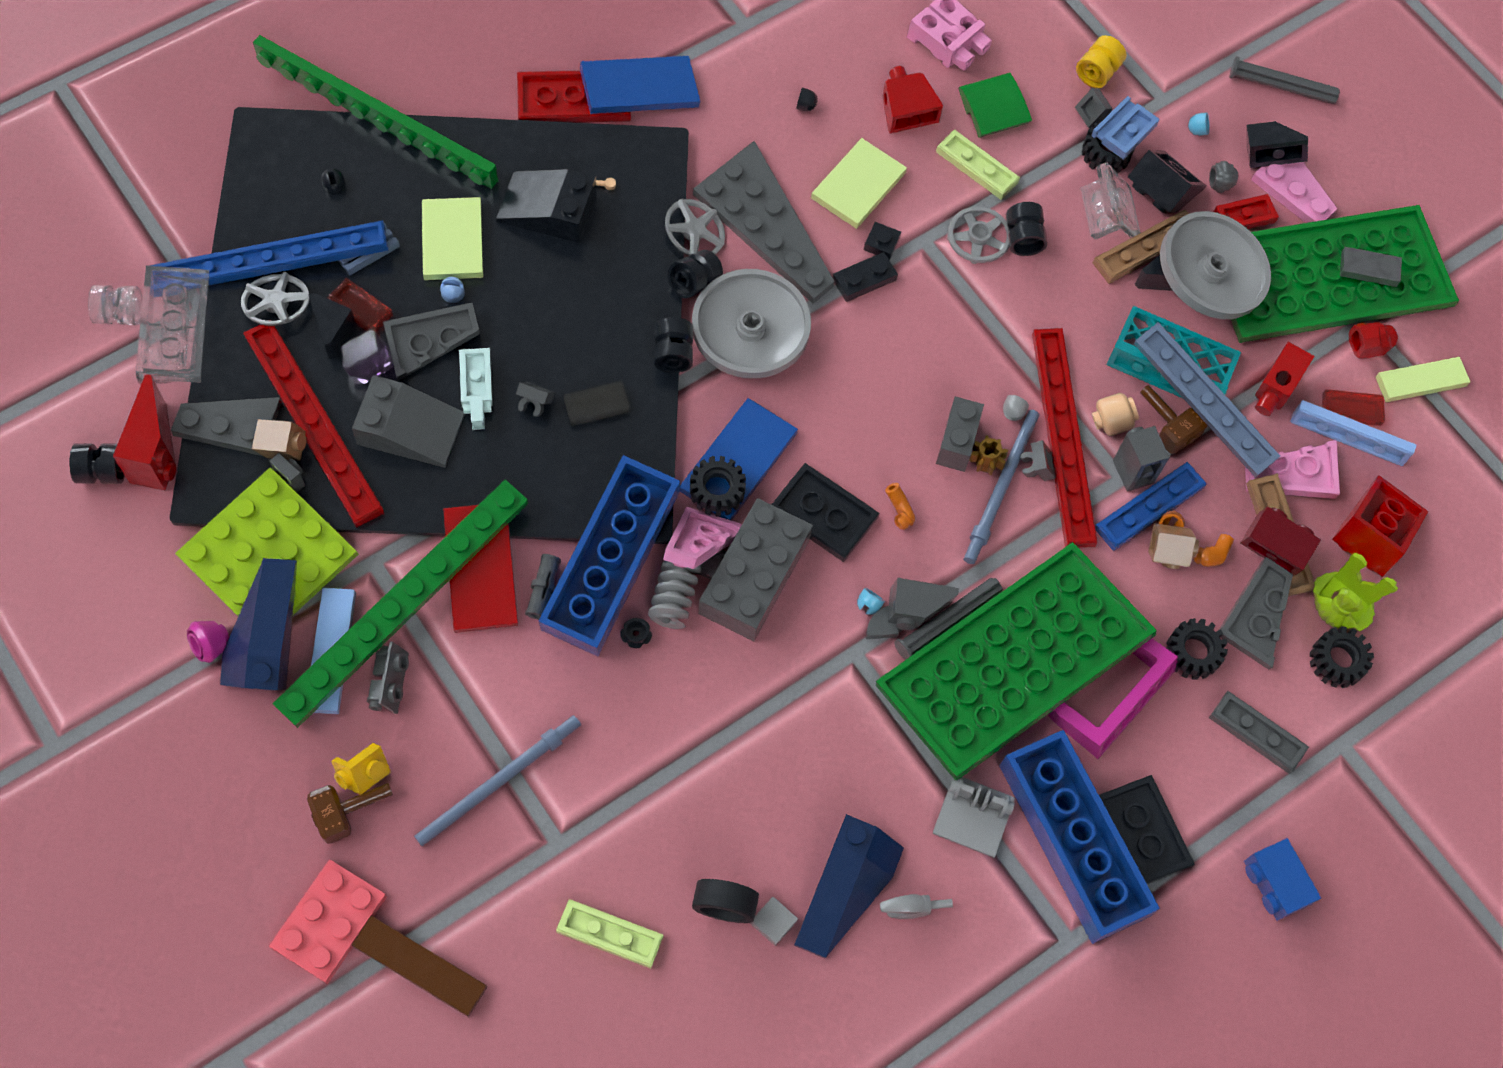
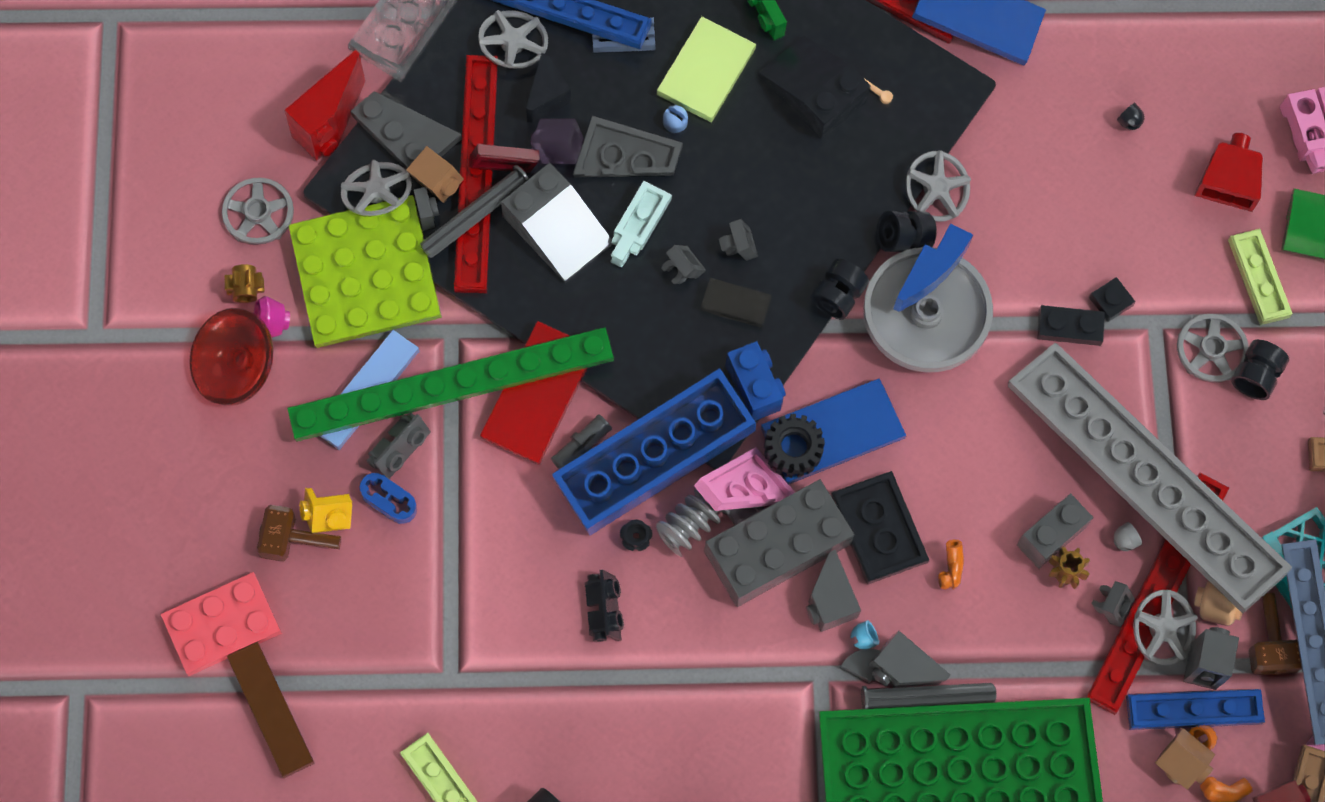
camera: 35 degrees right, 5 degrees up
black wheel [69,443,125,484] -> none
dark blue wedge [220,558,297,690] -> none
clear red tile [327,278,393,335] -> none
sand blue bar [414,715,581,846] -> none
dark grey wing [693,141,834,304] -> none
yellowish green tile [811,138,907,229] -> none
sand blue bar [963,410,1040,564] -> none
none -> clear red dish [190,308,274,406]
none -> light grey wheel [222,178,294,245]
none -> pearl gold gear [224,264,265,303]
none -> light grey wheel [341,160,412,216]
none -> blue beam [360,473,417,524]
none -> dark grey axle [421,165,529,258]
none -> dark red tile [469,144,540,173]
none -> black hinge [585,570,624,642]
none -> dark grey tile [719,219,758,261]
none -> blue brick [725,341,786,421]
none -> dark grey slope [806,550,861,632]
none -> blue slope [893,223,974,312]
none -> light grey plate [1008,342,1292,613]
none -> light grey wheel [1133,590,1198,665]

